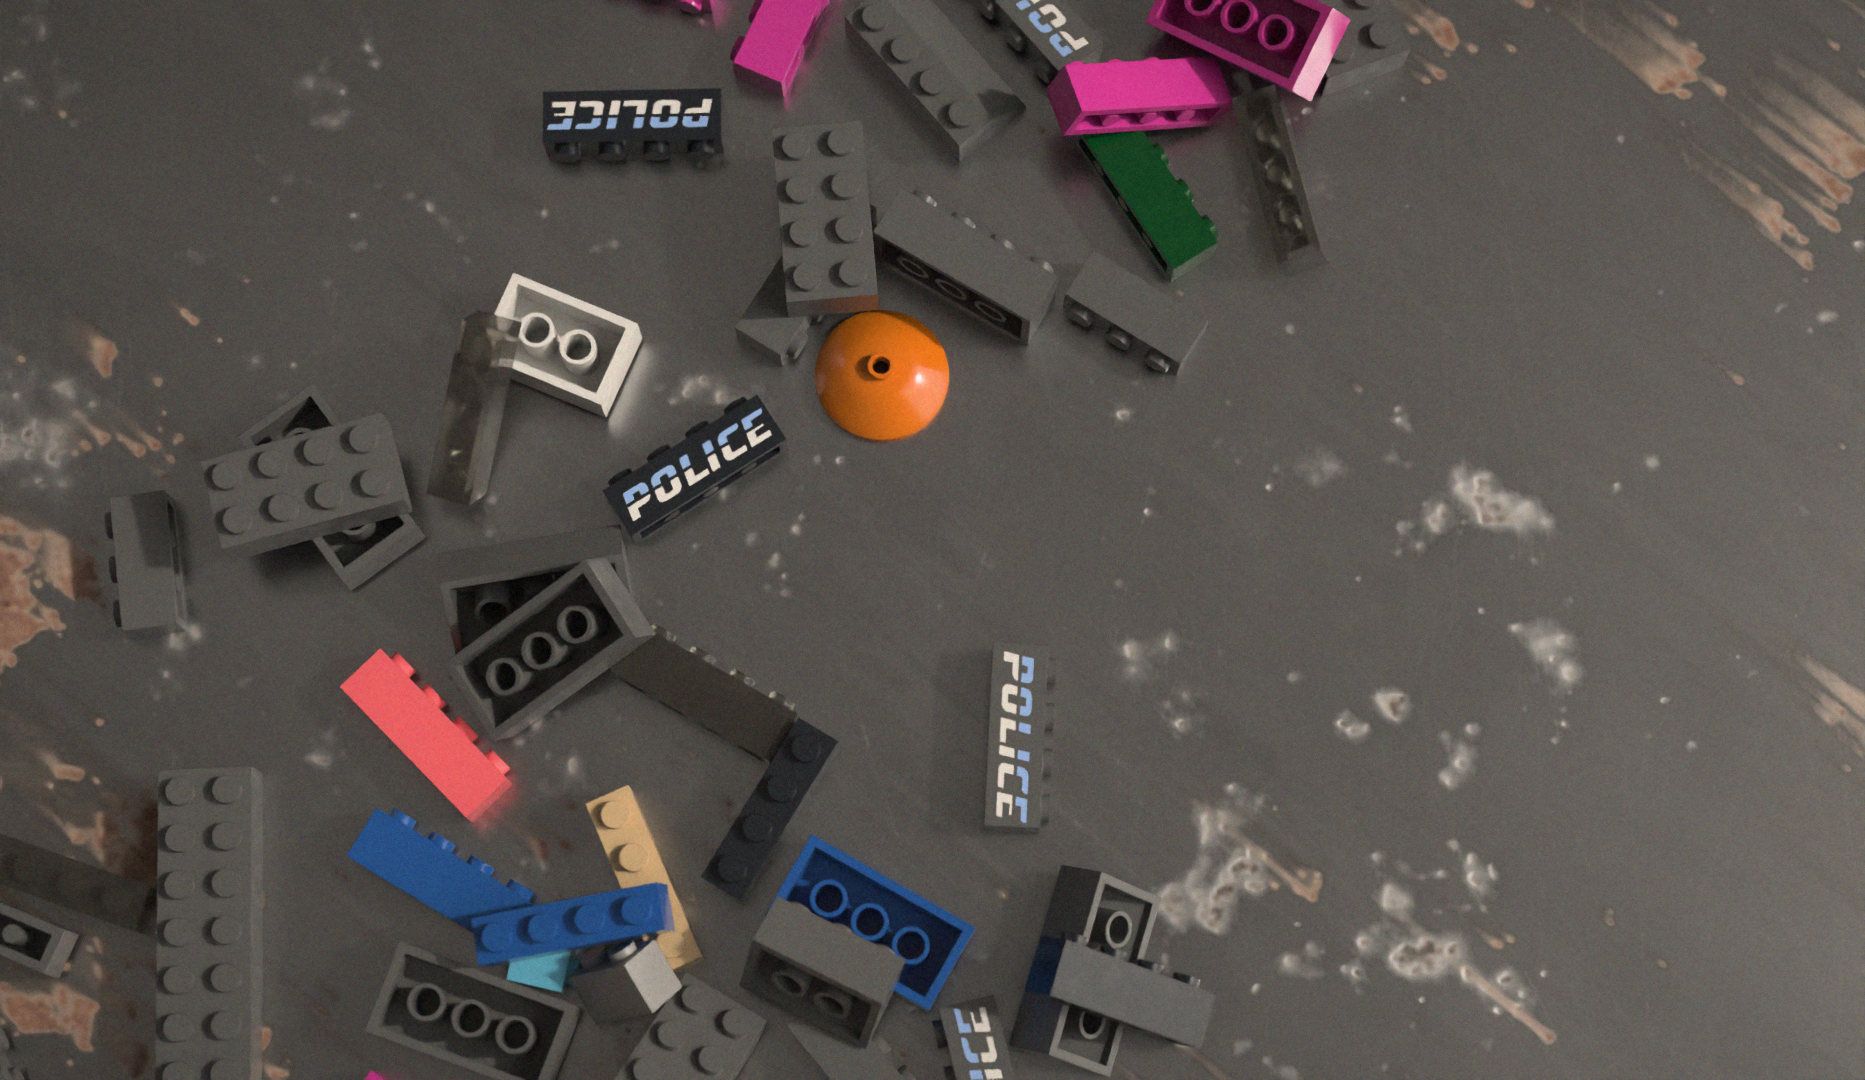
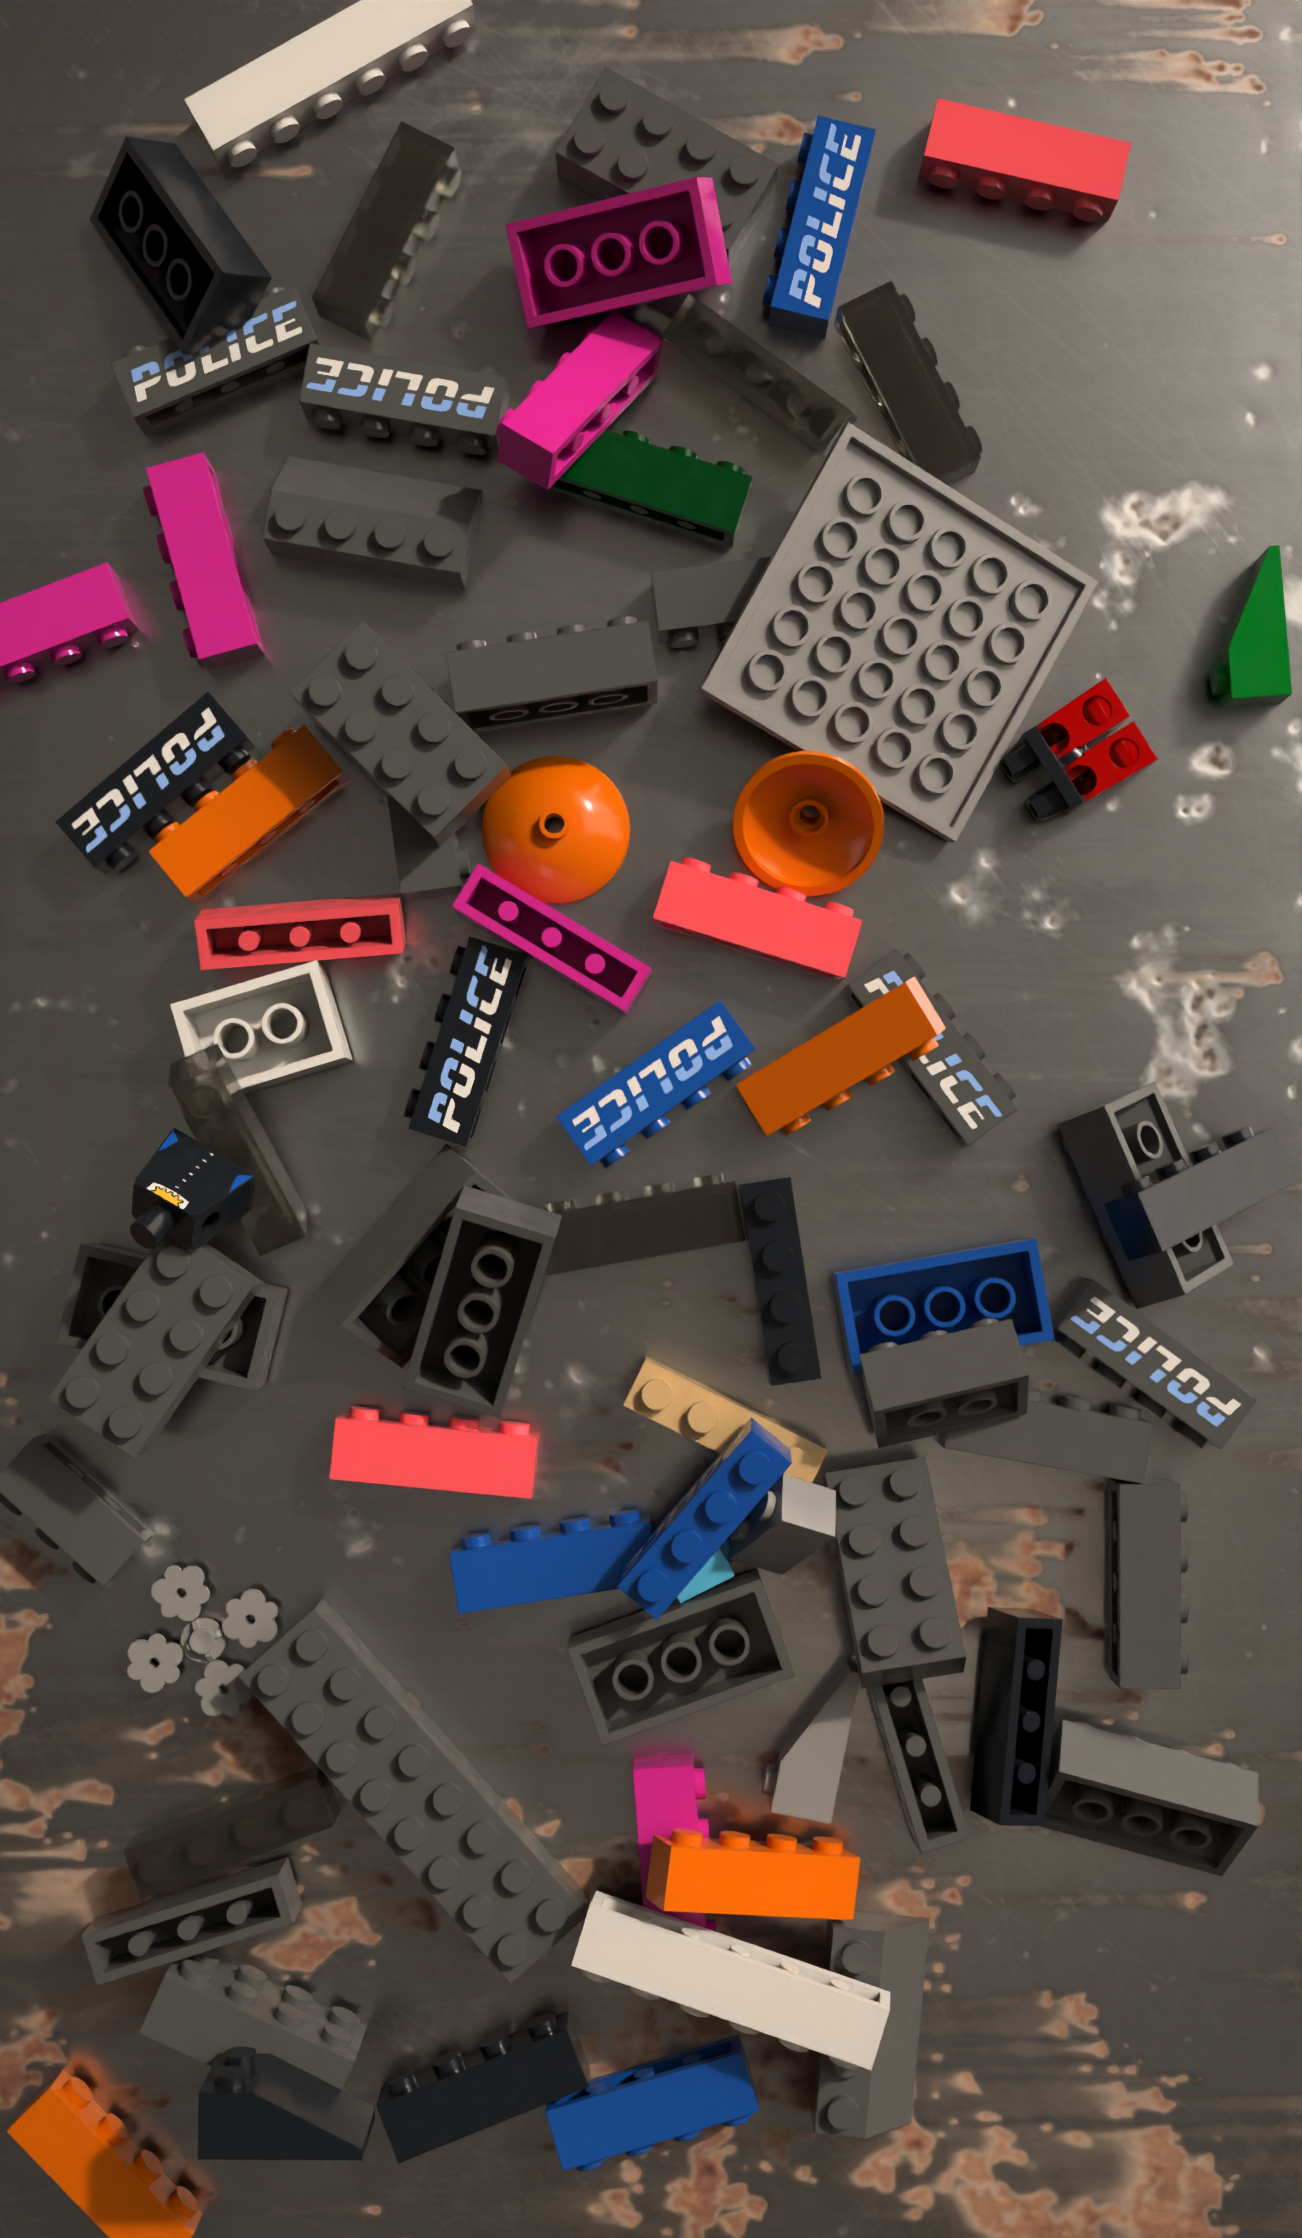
camera: 40 degrees left, 10 degrees up
none -> light grey plant [127,1565,278,1717]
none -> black torso [130,1128,256,1250]
none -> orange brick [148,725,349,904]
none -> coral brick [194,893,406,970]
none -> dark pink brick [452,863,652,1016]
none -> blue brick [556,1000,755,1169]
none -> coral brick [653,857,863,982]
none -> light grey plate [697,422,1098,843]
none -> orange dish [733,751,884,896]
none -> orange brick [736,976,946,1136]
none -> blue brick [762,115,876,339]
none -> clear smoke brick [834,280,982,486]
none -> coral brick [918,98,1131,222]
none -> red hips [1000,678,1158,822]
none -> green slope [1210,545,1292,709]

